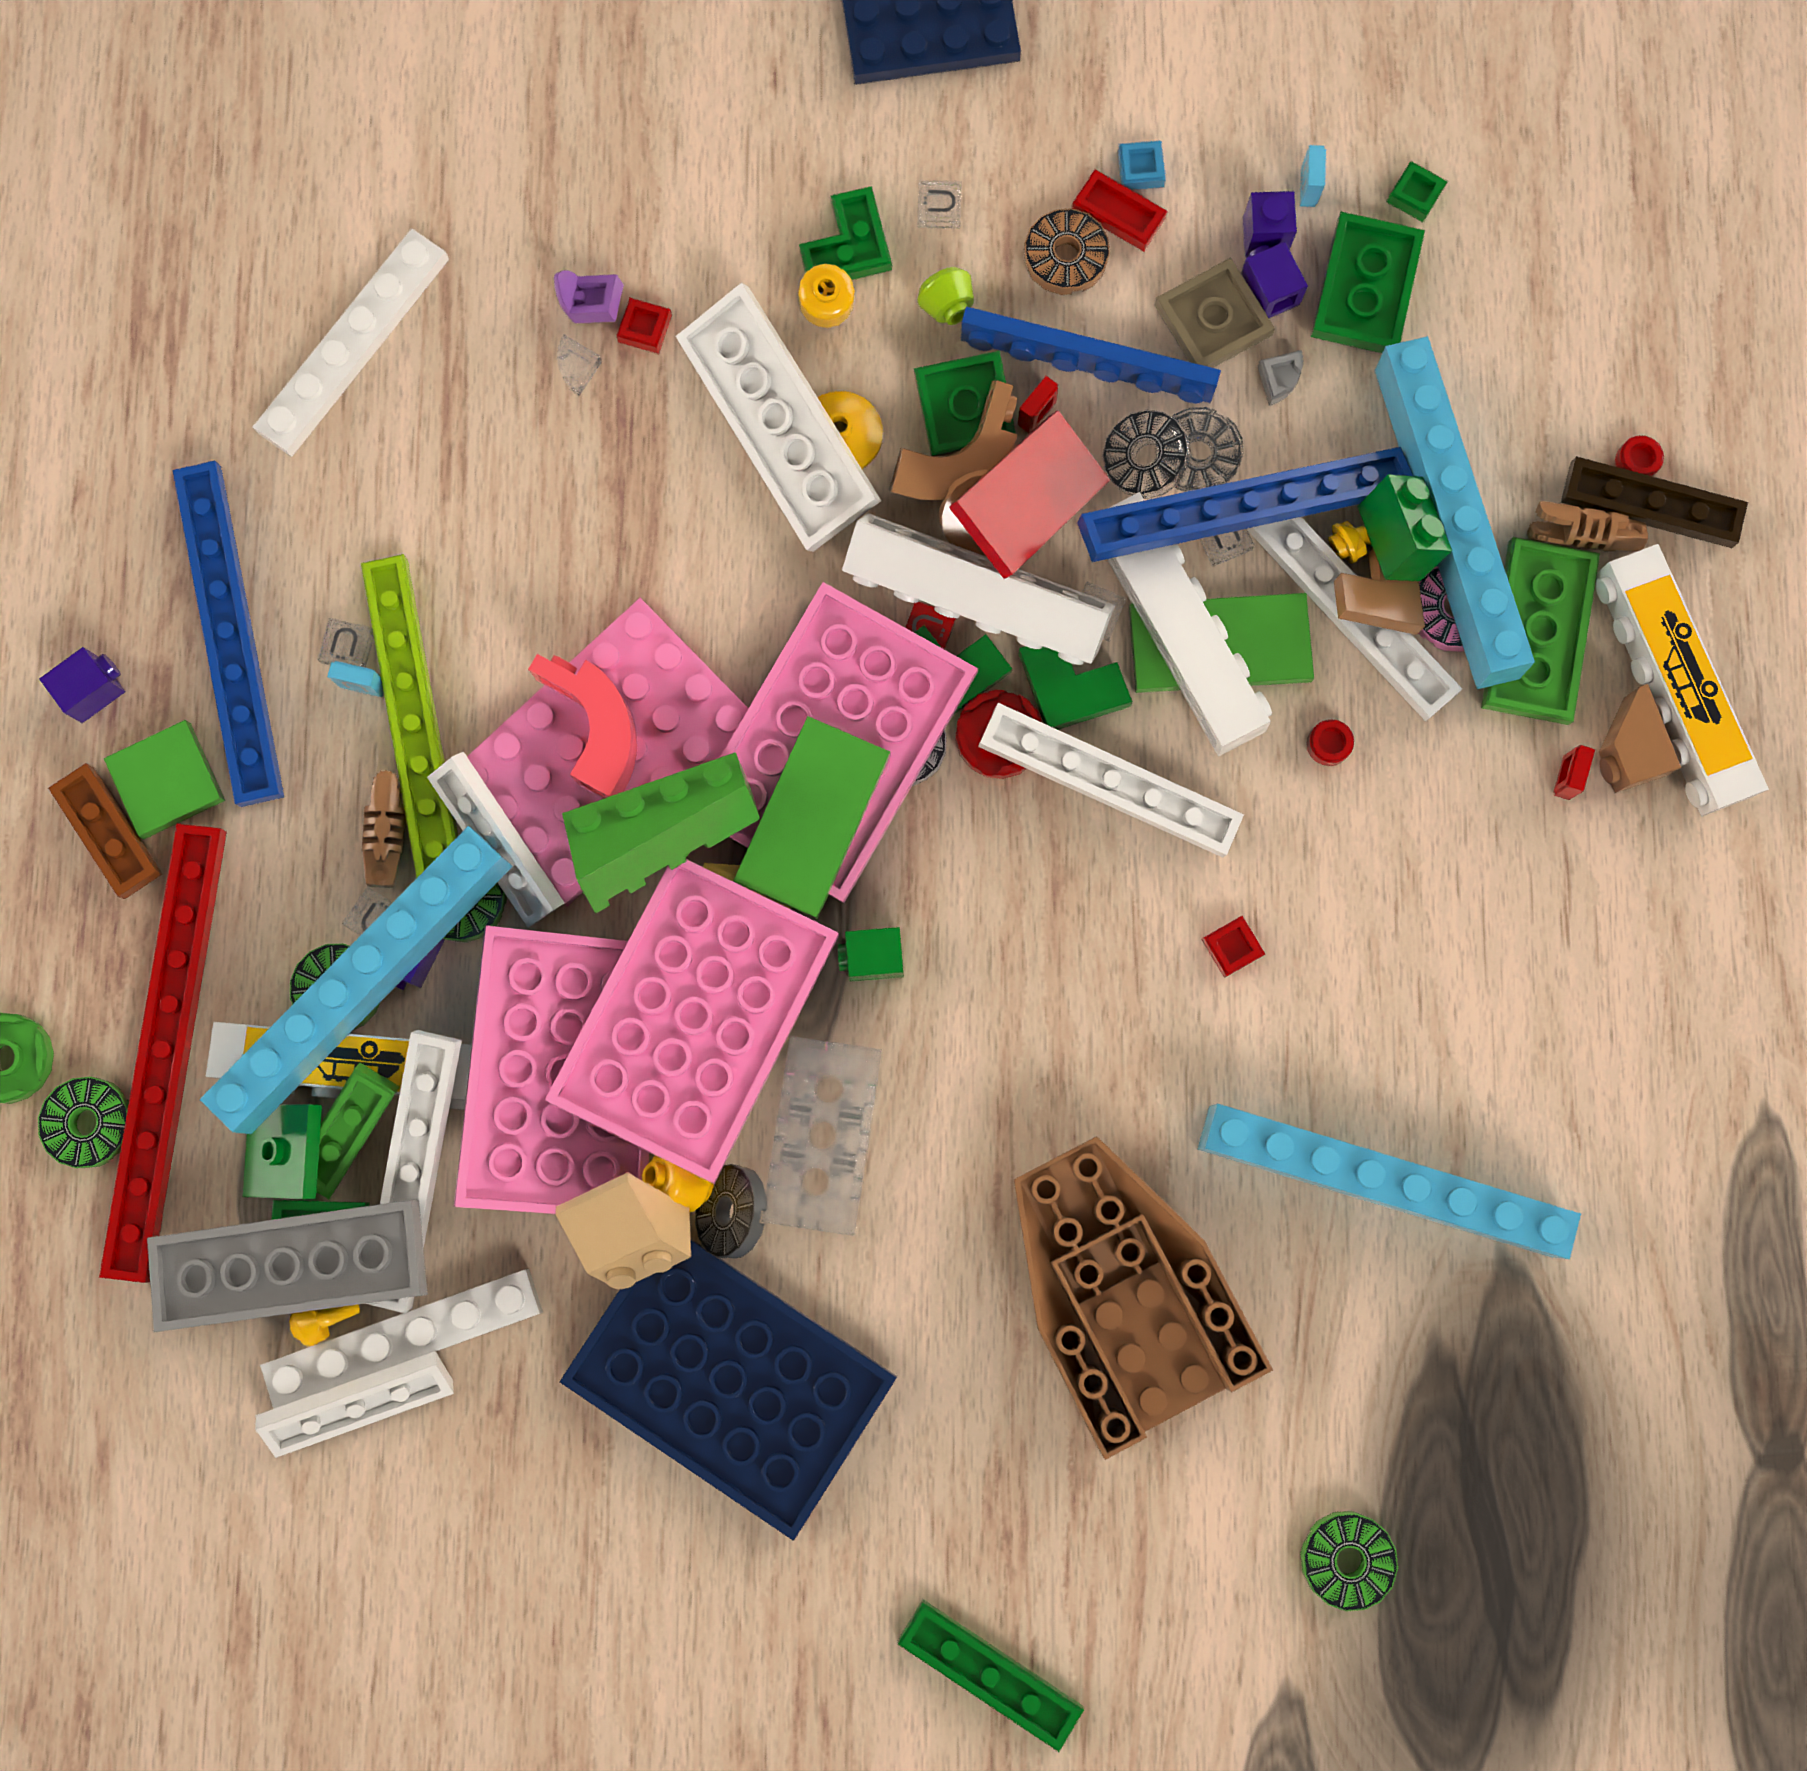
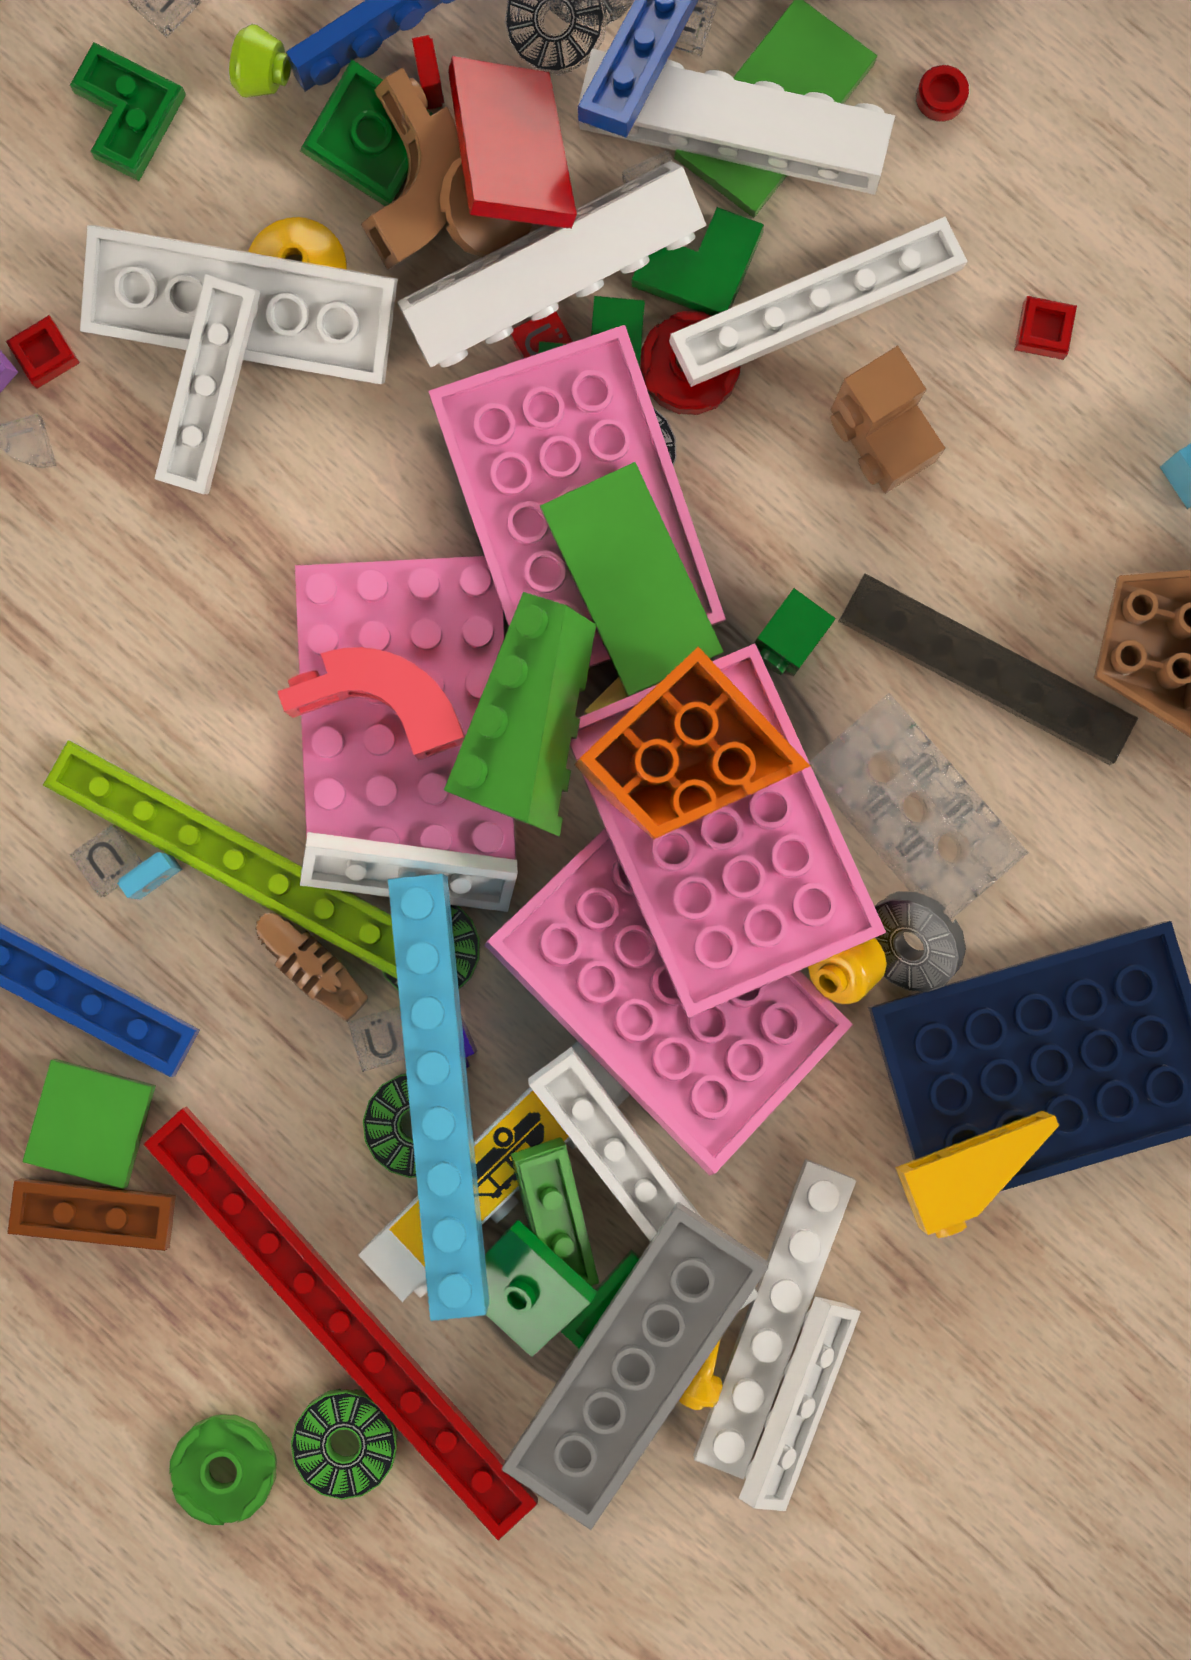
camera: 55 degrees left, 5 degrees up
tan slope [556,1173,691,1289] -> none
yellow head [798,264,855,328] -> none
none -> white plate [154,274,260,494]
none -> orange wedge [574,647,810,839]
none -> medium nougat brick [830,345,946,494]
none -> clear smoke plate [838,573,1138,765]
none -> yellow slope [895,1111,1059,1238]

